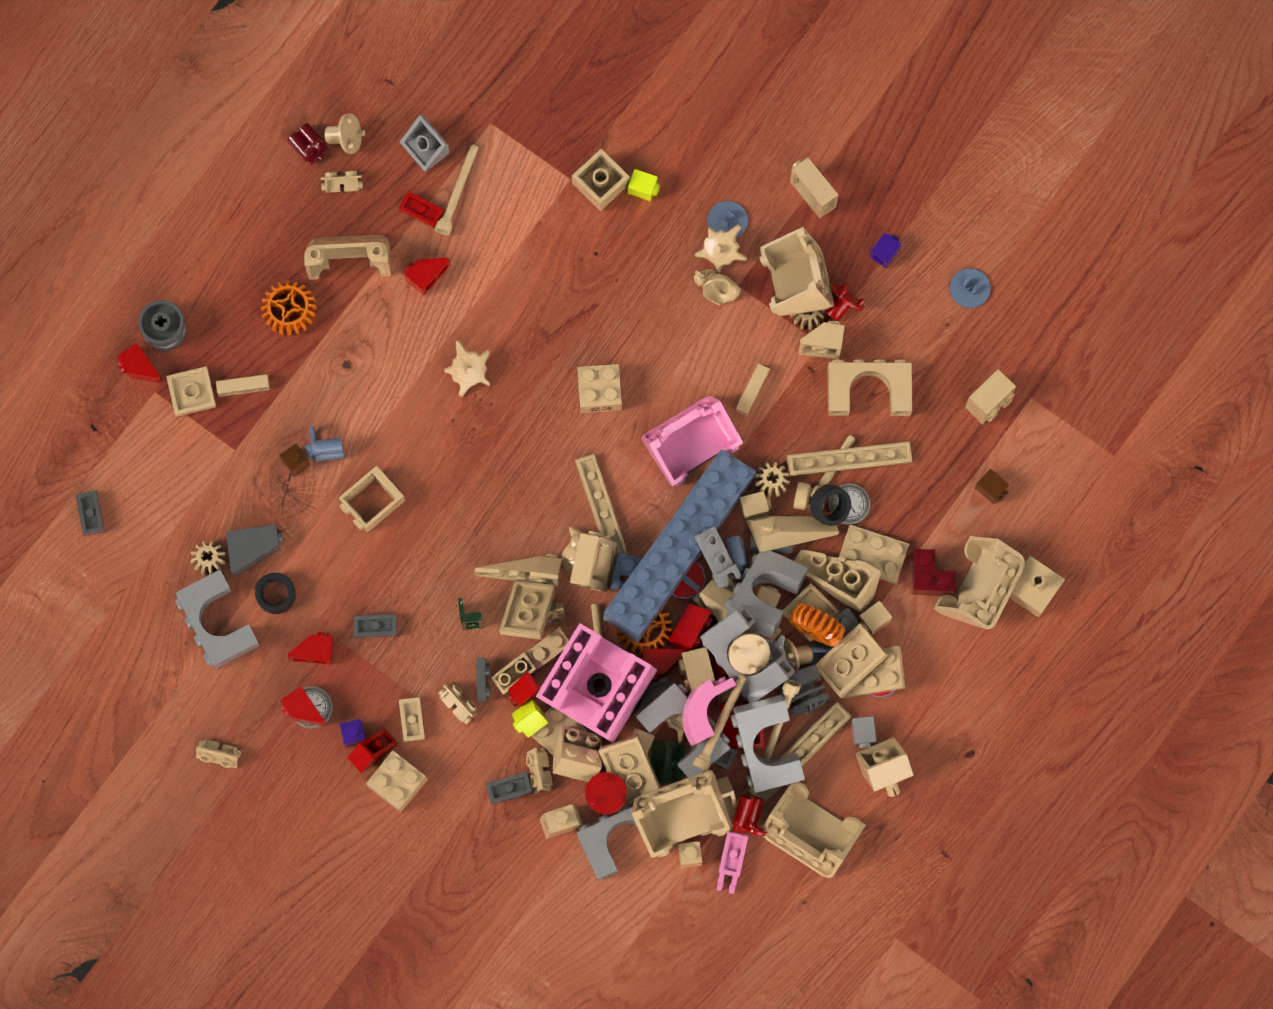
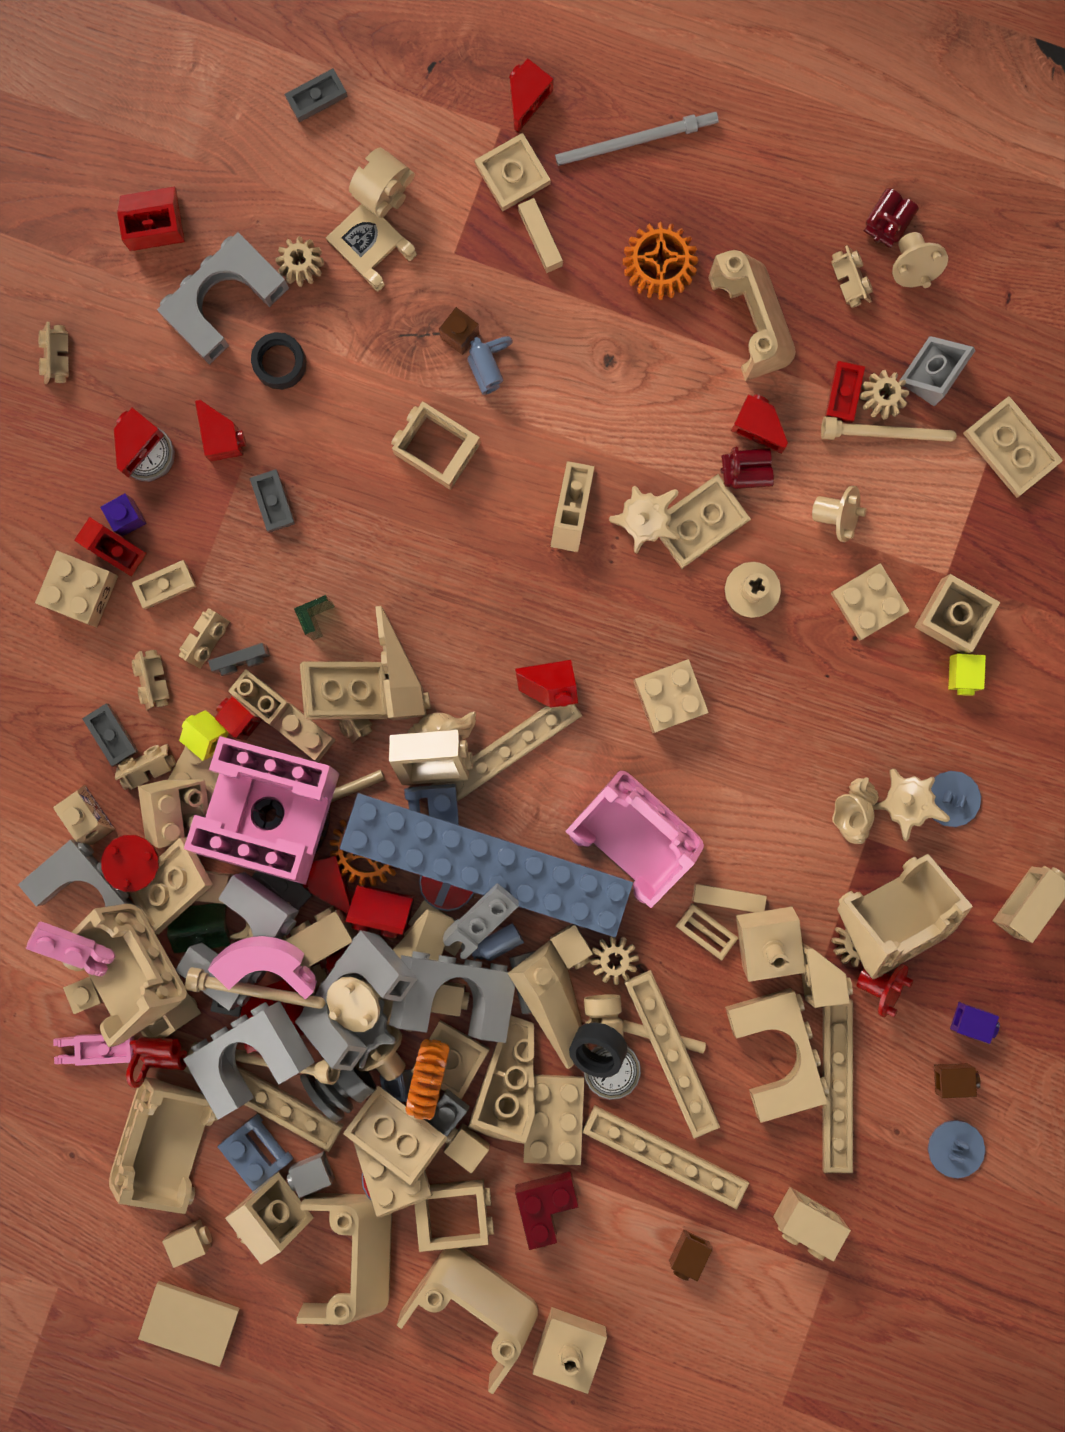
camera: 75 degrees right, 10 degrees up
dark grey wheel [138,300,187,351] -> none
dark grey slope [226,525,284,576] -> none
tan windscreen [934,536,1025,629] -> none
none -> bright pink hinge [26,921,115,977]
none -> red slope [117,186,185,251]
none -> tan hinge [132,650,170,711]
none -> tan tile [138,1281,240,1367]
none -> tan brick [162,1220,212,1268]
none -> sand blue plate [217,1113,293,1191]
none -> tan windscreen [297,1193,392,1325]
none -> tan flag [326,204,417,291]
none -> tan brick [349,147,415,218]
none -> tan windscreen [397,1248,538,1394]
none -> tan window [415,1179,494,1252]
none -> red slope [515,660,578,708]
none -> tan slope [550,461,595,552]
none -> light grey bar [555,111,719,166]
none -> tan tile [582,1105,749,1209]
none -> tan tile [659,474,751,569]
none -> tan tile [675,903,738,961]
none -> dark red piece [720,447,774,489]
none -> tan piece [724,562,781,618]
none -> tan brick [736,907,805,982]
none -> tan piece [812,486,867,542]
none -> tan tile [822,999,853,1173]
none -> tan plate [831,563,909,641]
none -> tan gear [860,370,909,420]
none -> reddish brown brick [934,1063,980,1098]
none -> tan plate [963,396,1063,498]

